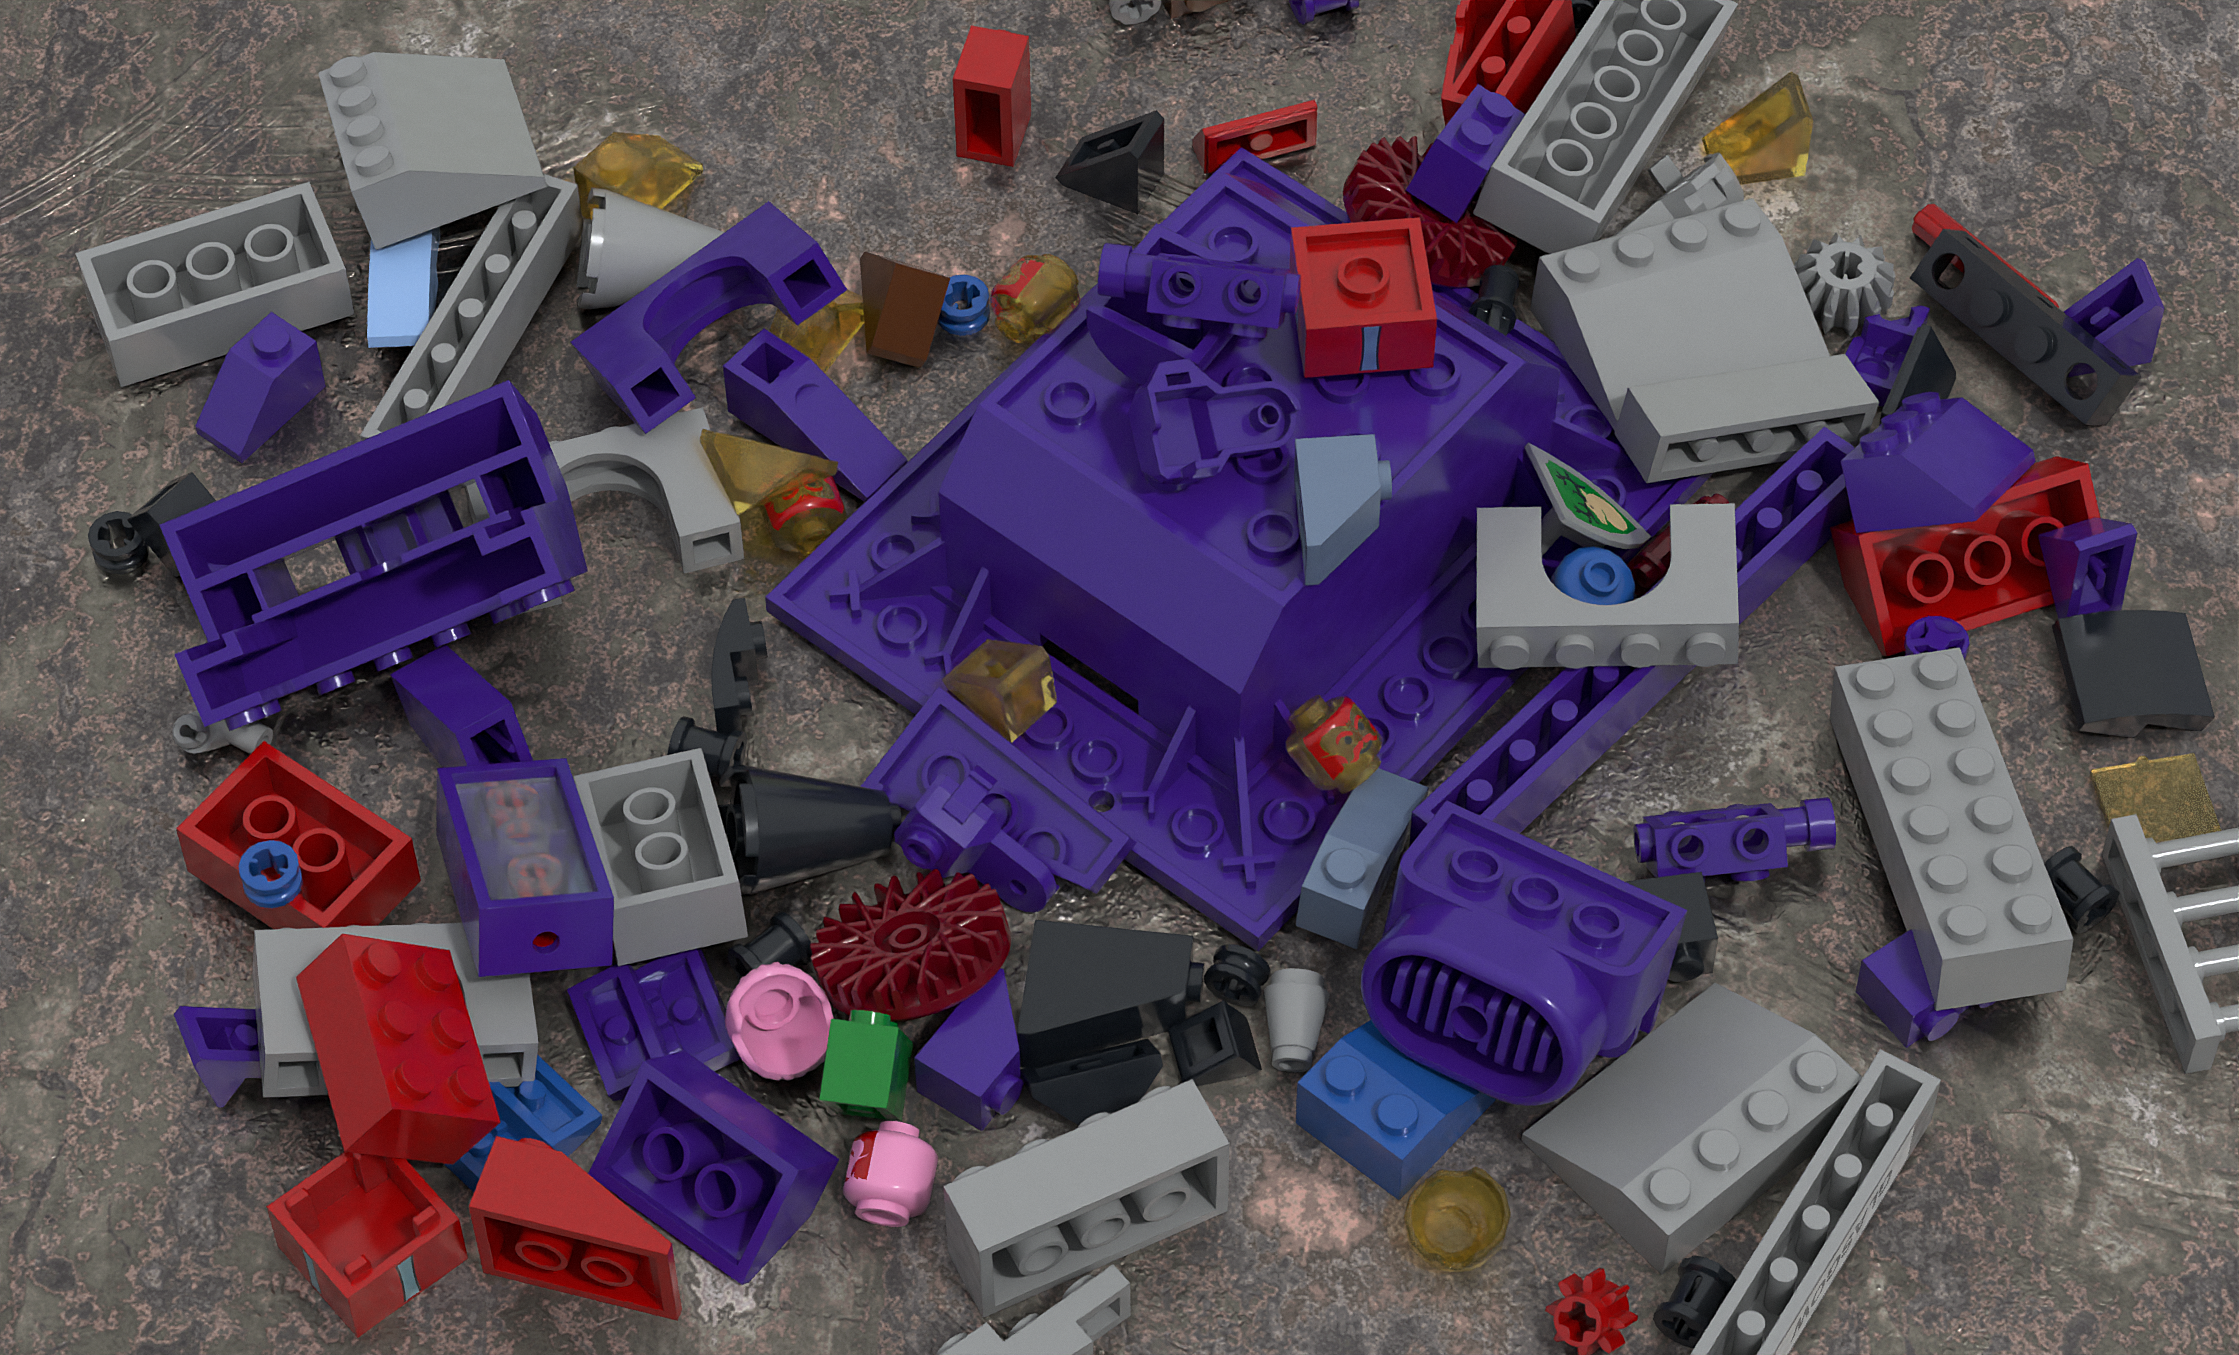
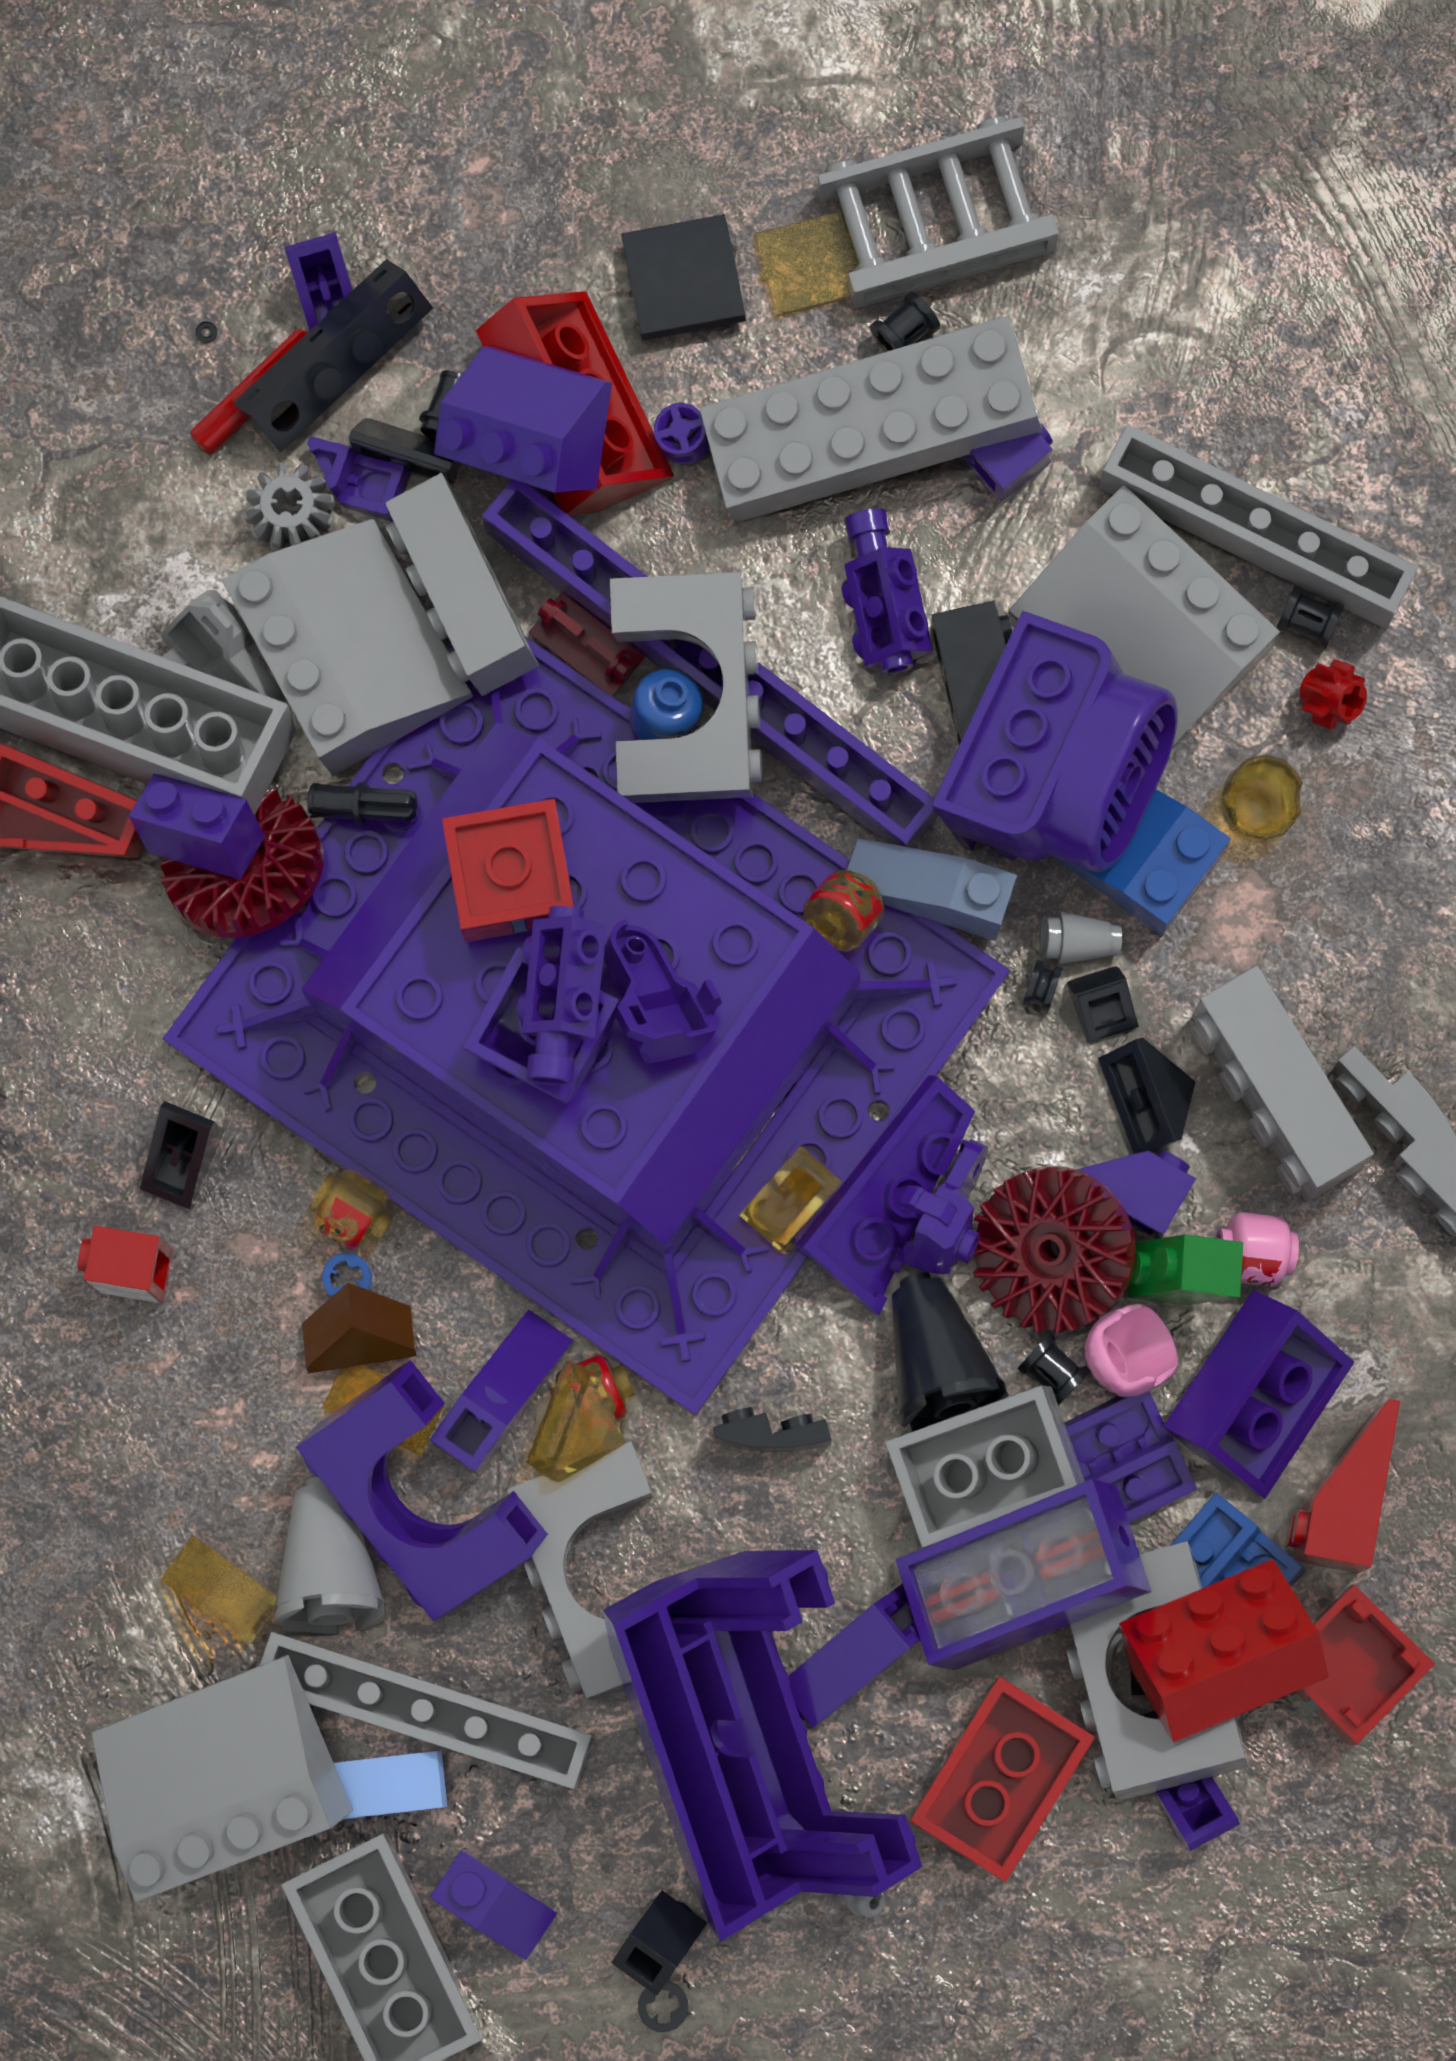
camera: 90 degrees left, 25 degrees up
blue bush [239,840,303,908] -> none
black bush [667,716,747,788] -> none
black slope [1017,920,1205,1068] -> none
red slope [1192,100,1318,174] -> none
sand blue slope [1294,434,1392,585] -> none
light grey shield [1525,443,1651,556] -> none
clear yellow slope [1702,72,1813,185] -> none
dark purple slope [2038,517,2137,619] -> none
none -> black piece [196,321,217,342]

